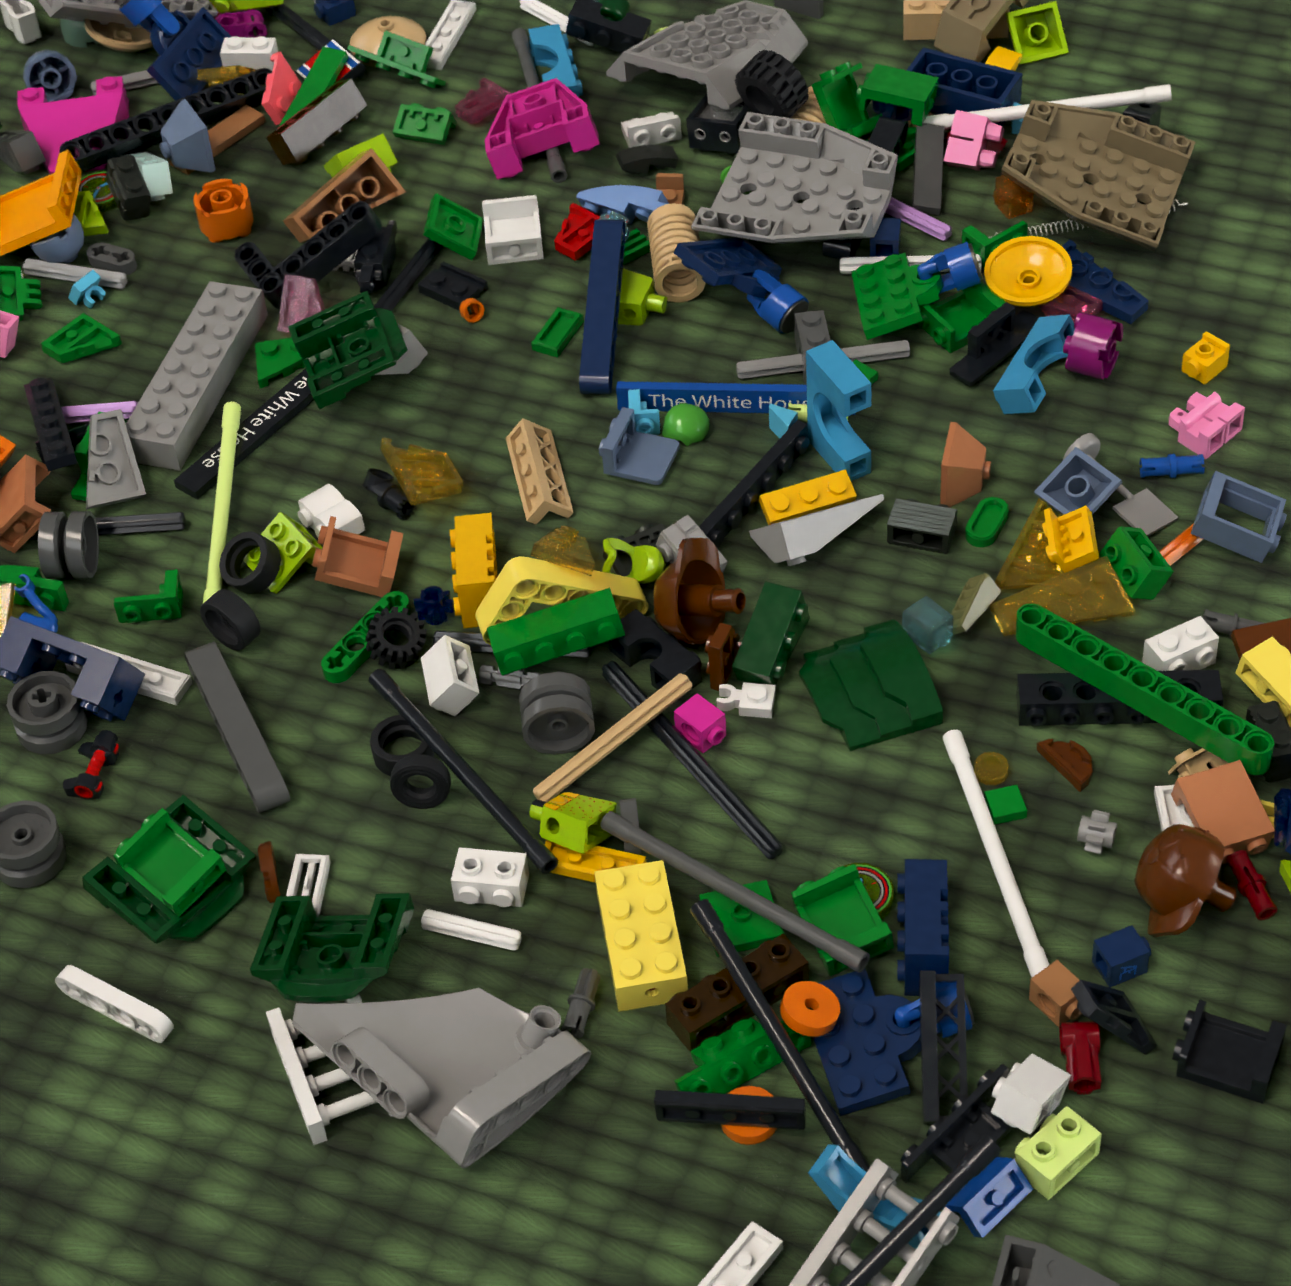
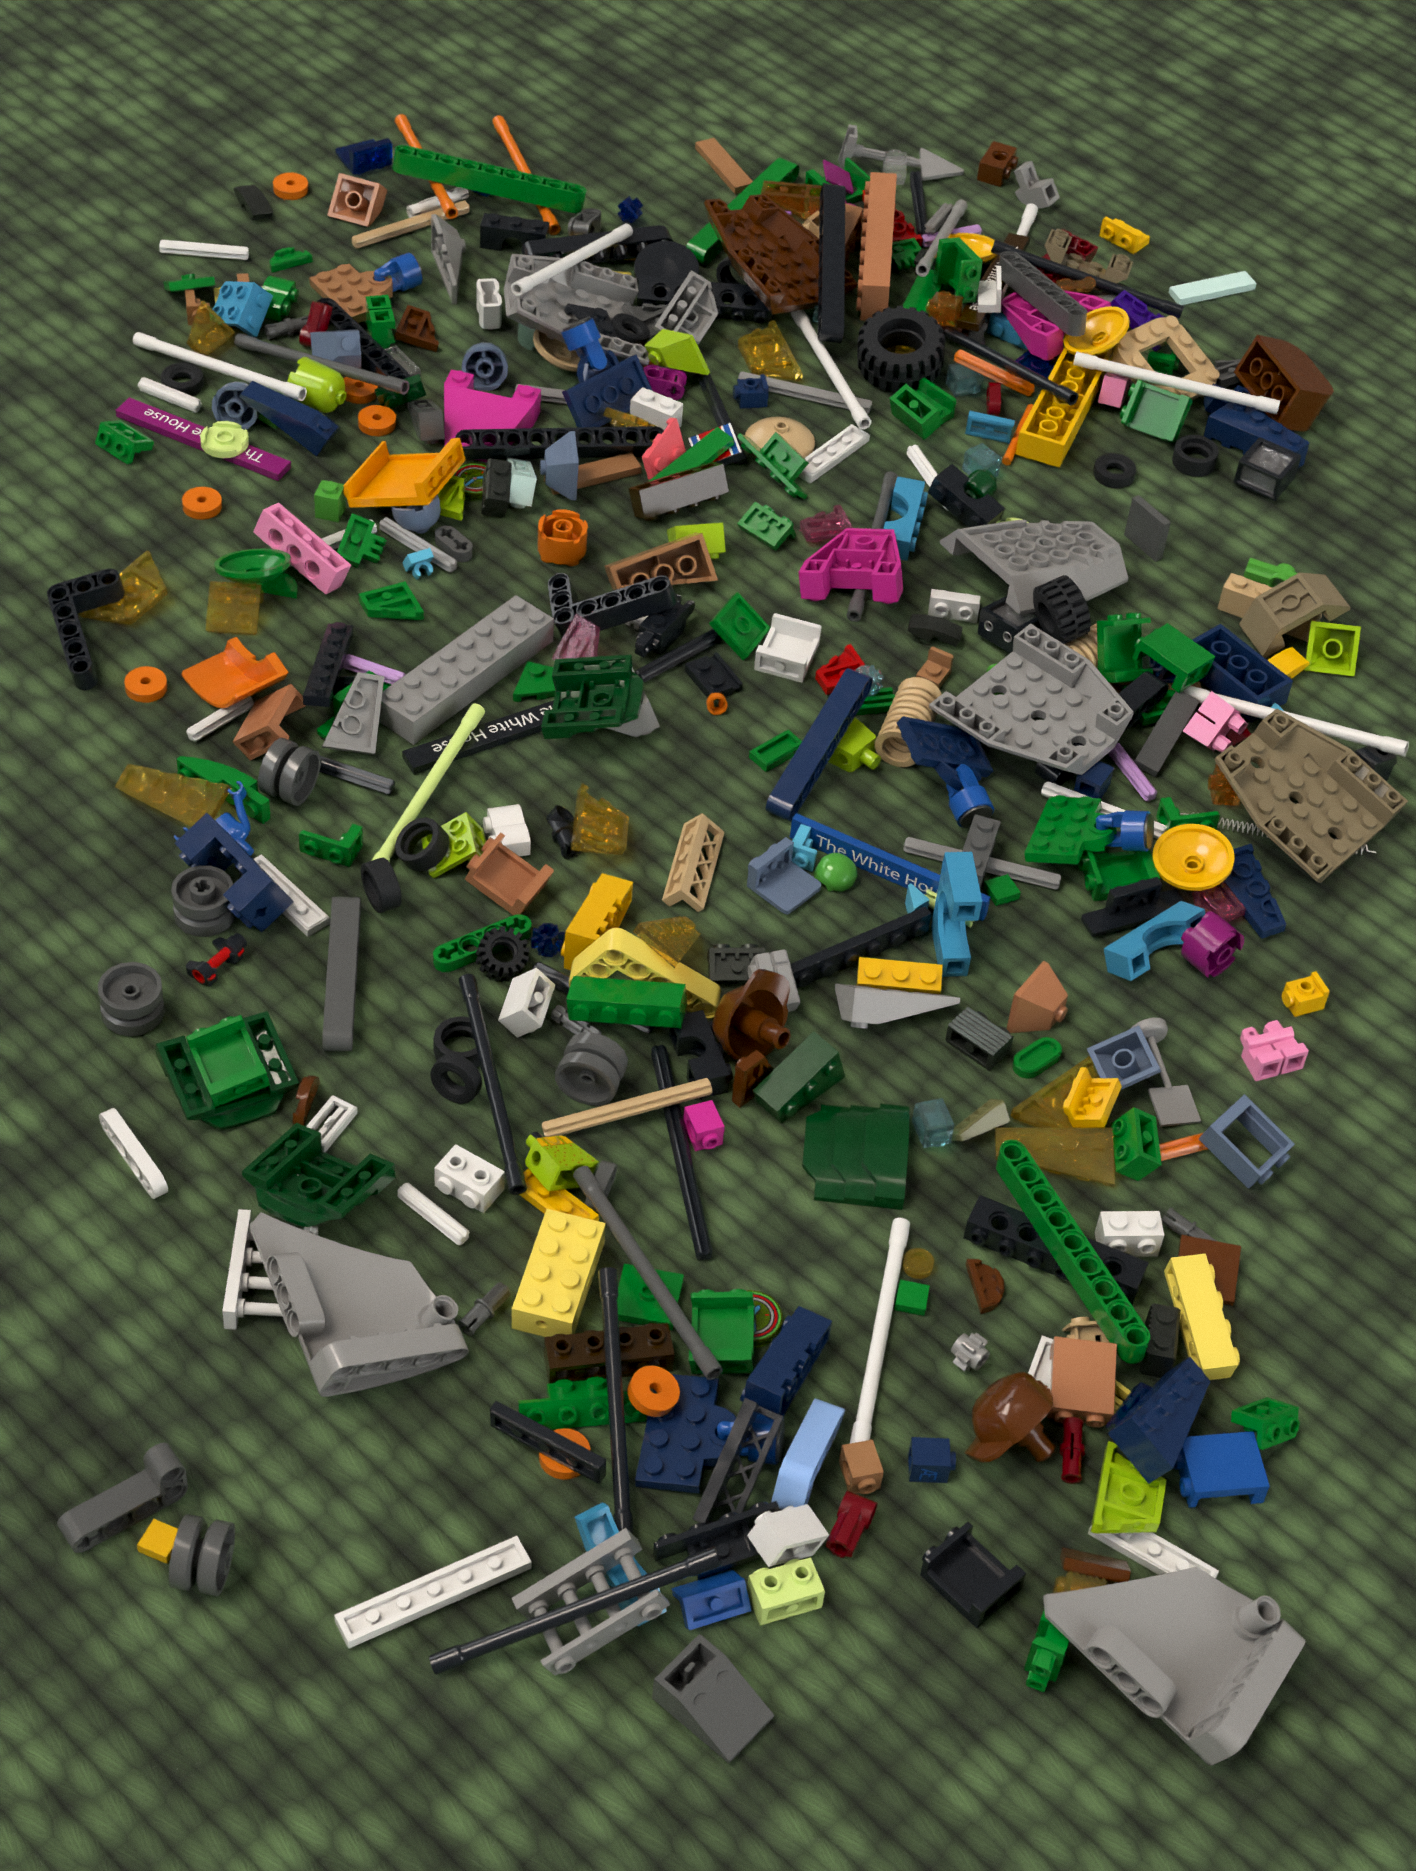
camera: 15 degrees right, 0 degrees up
medium blue slope [576,185,669,225] -> none
lime piece [602,538,665,584] -> none
white plate [717,682,776,718] -> none
black wing [1071,980,1157,1055] -> none
blue pin [1139,454,1205,478] -> none
none -> light blue beam [771,1398,845,1510]

